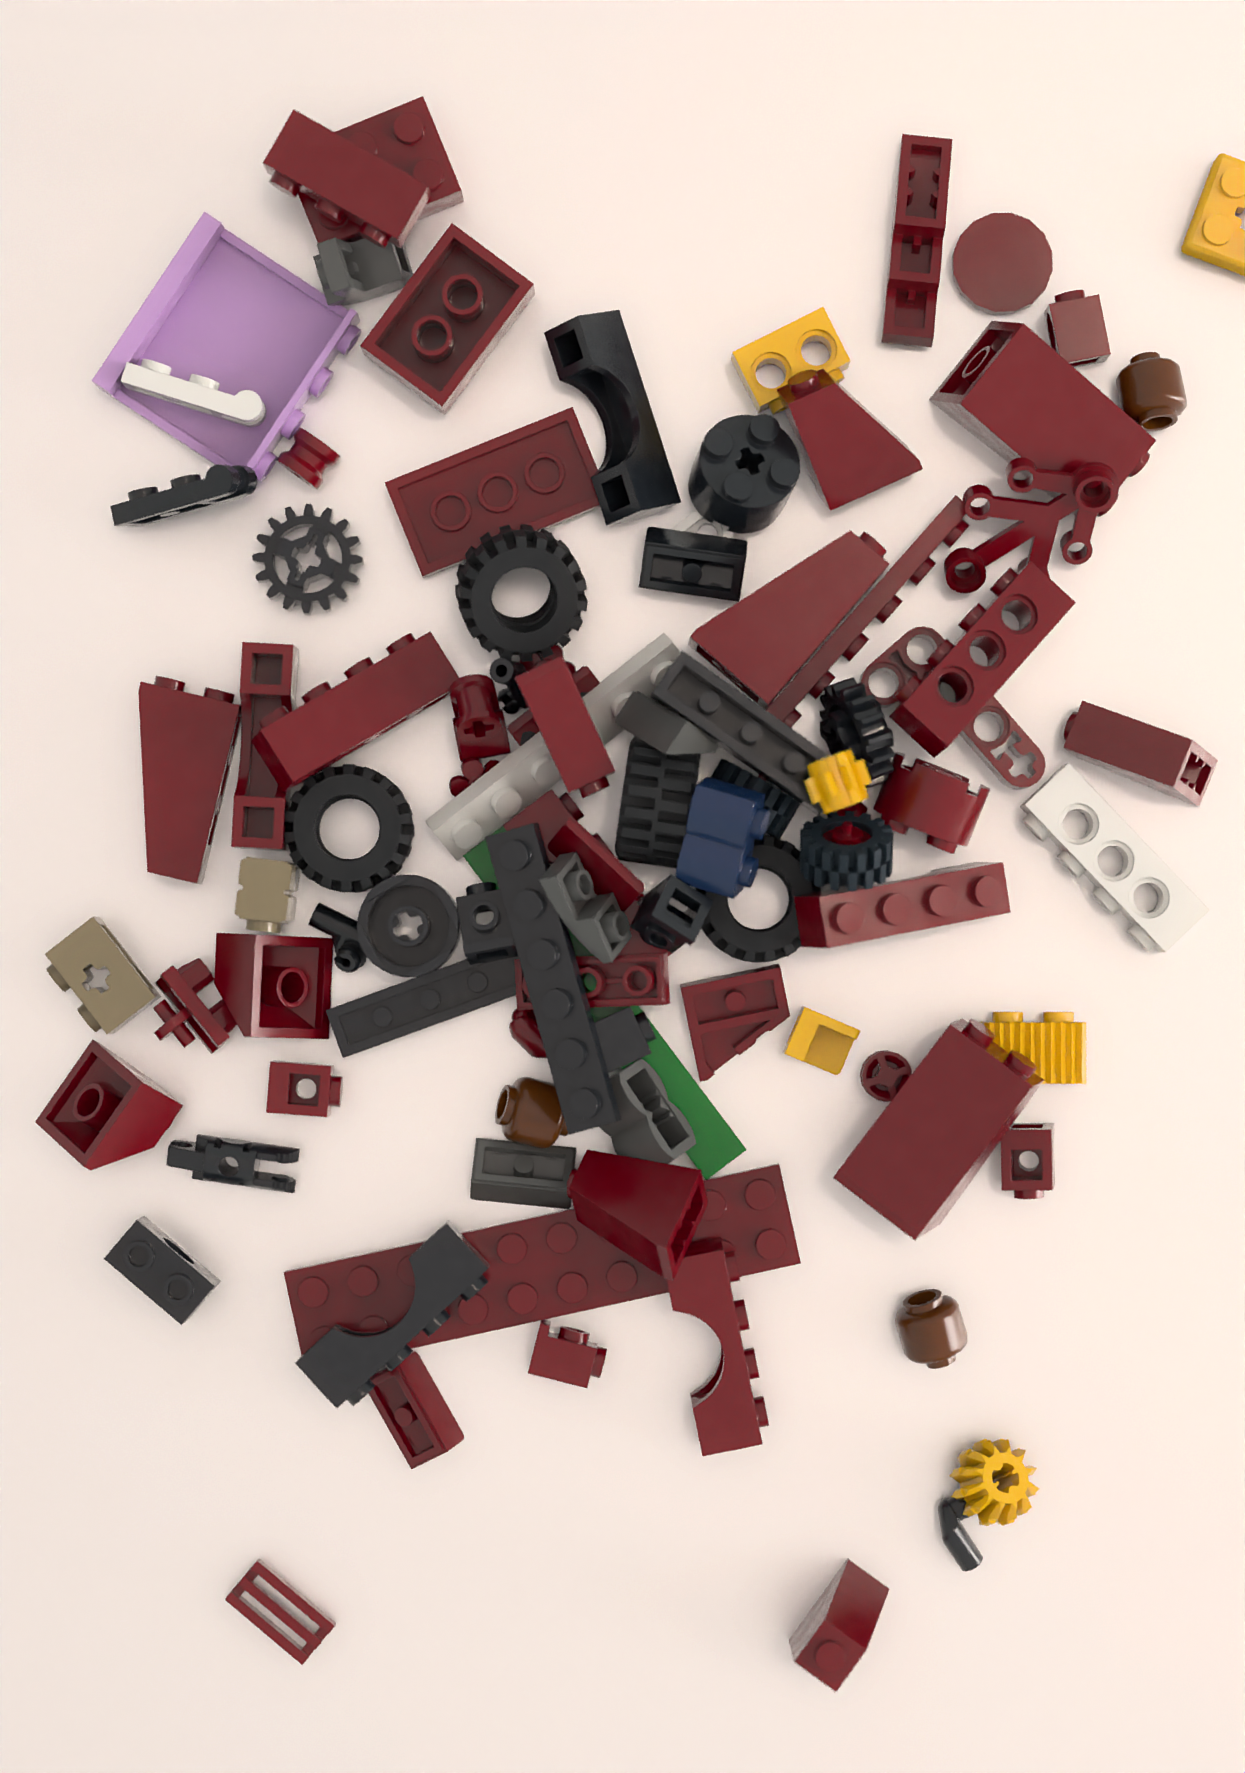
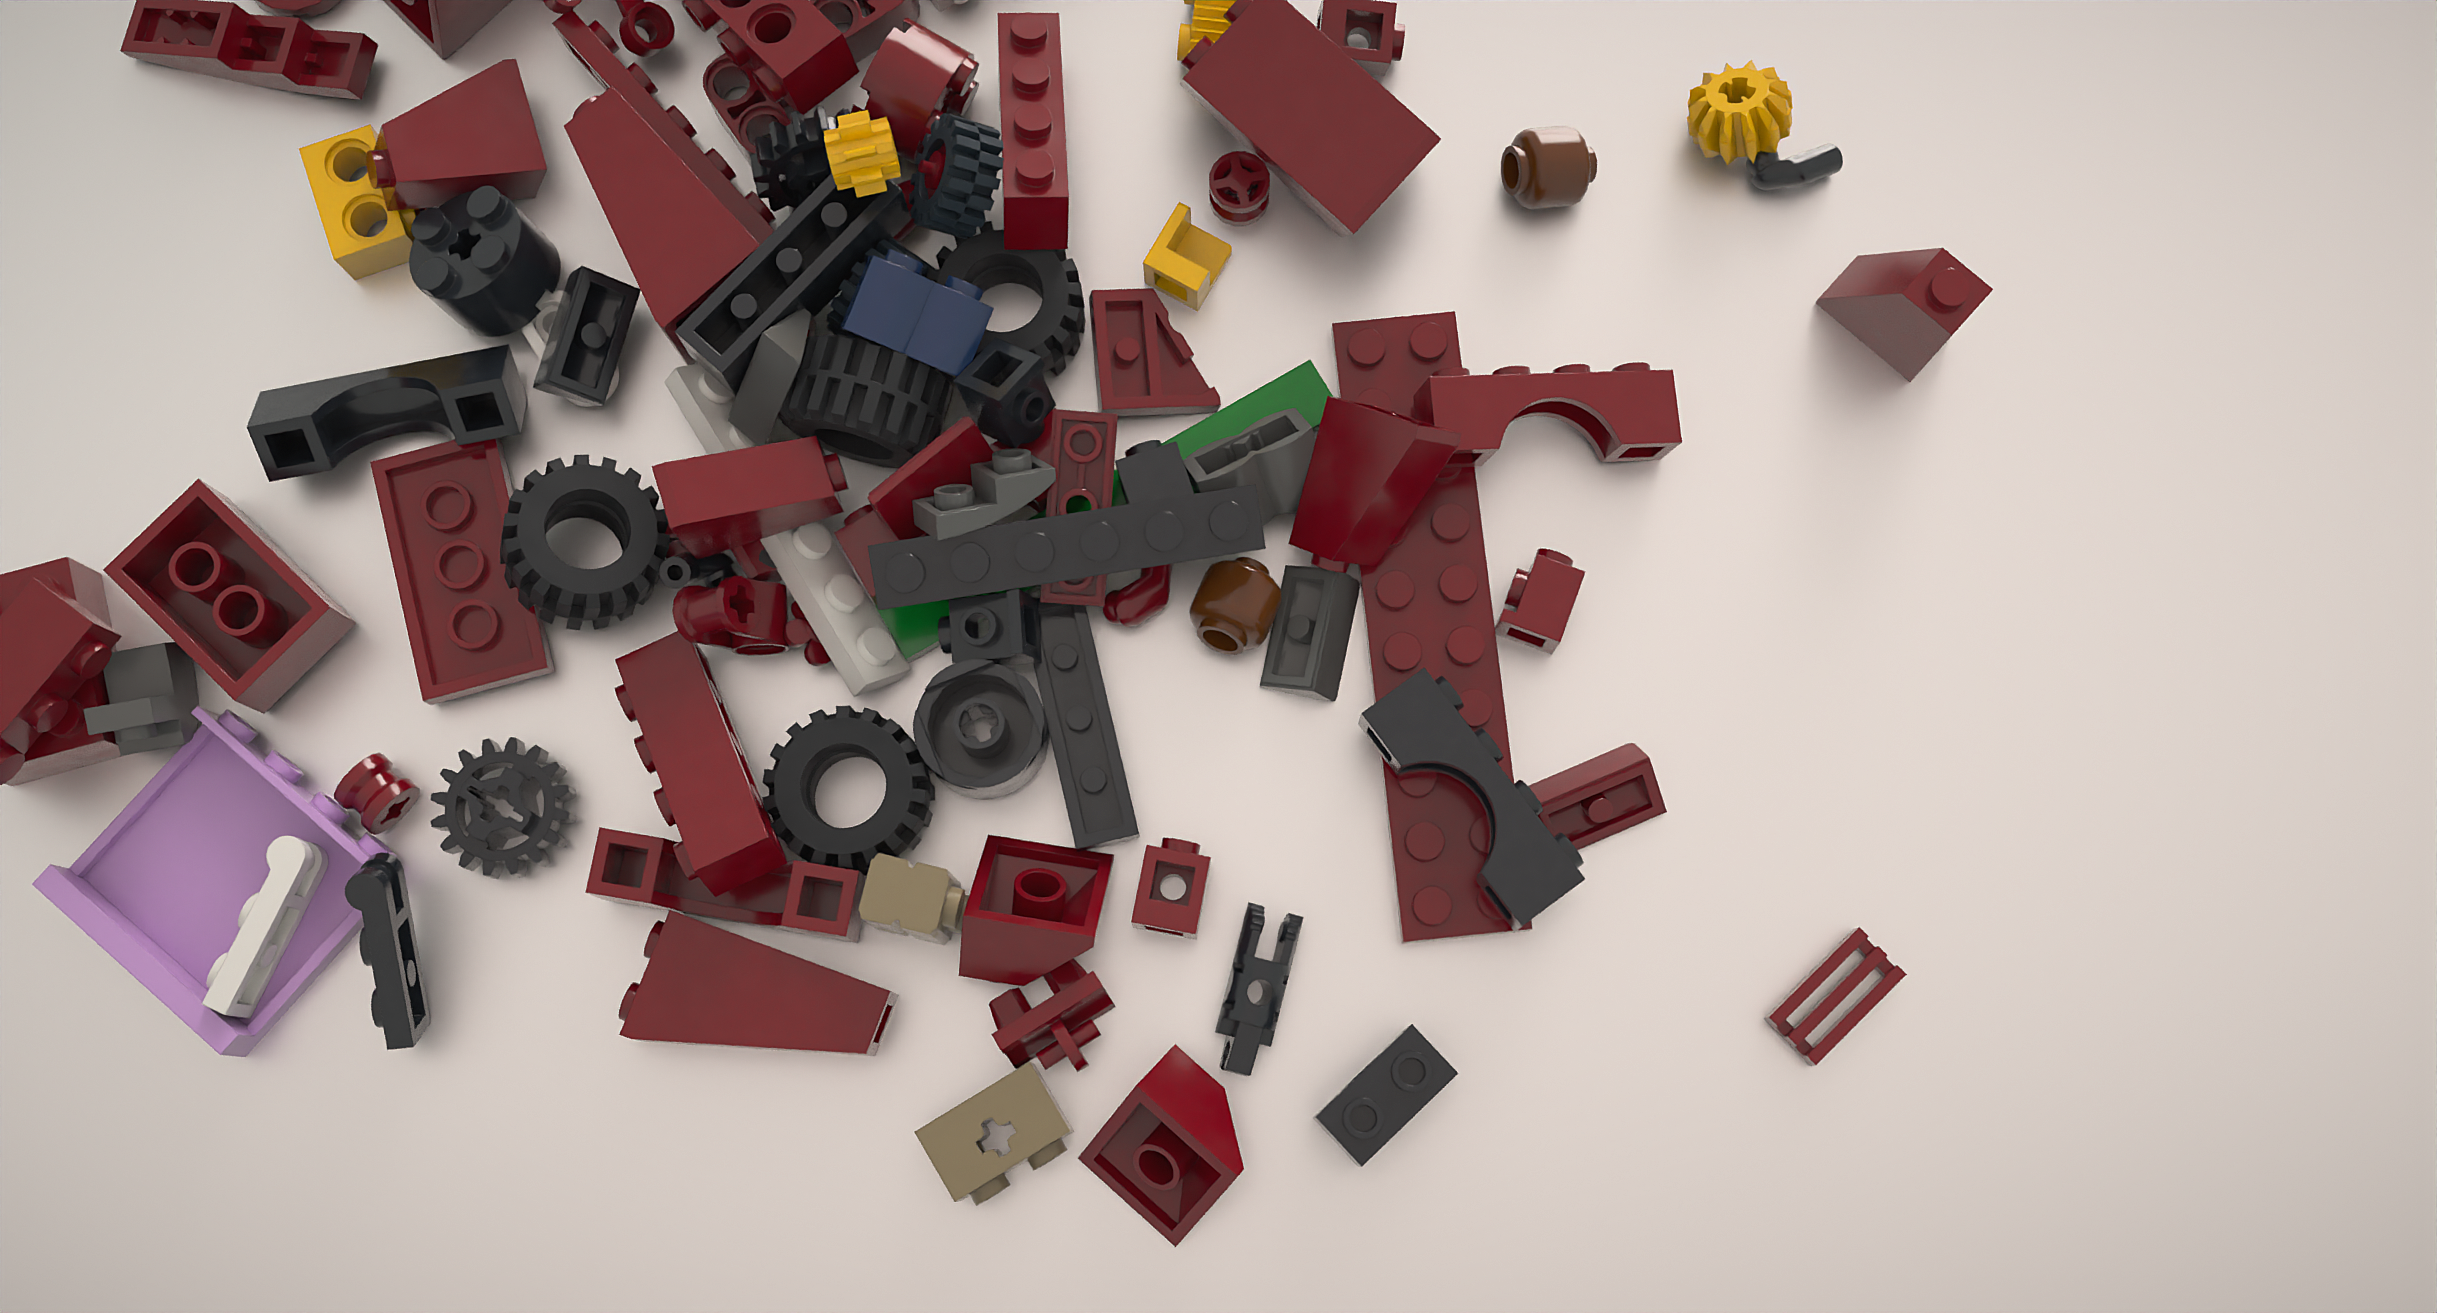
camera: 85 degrees left, 10 degrees down
black arm [308,903,367,973] -> none

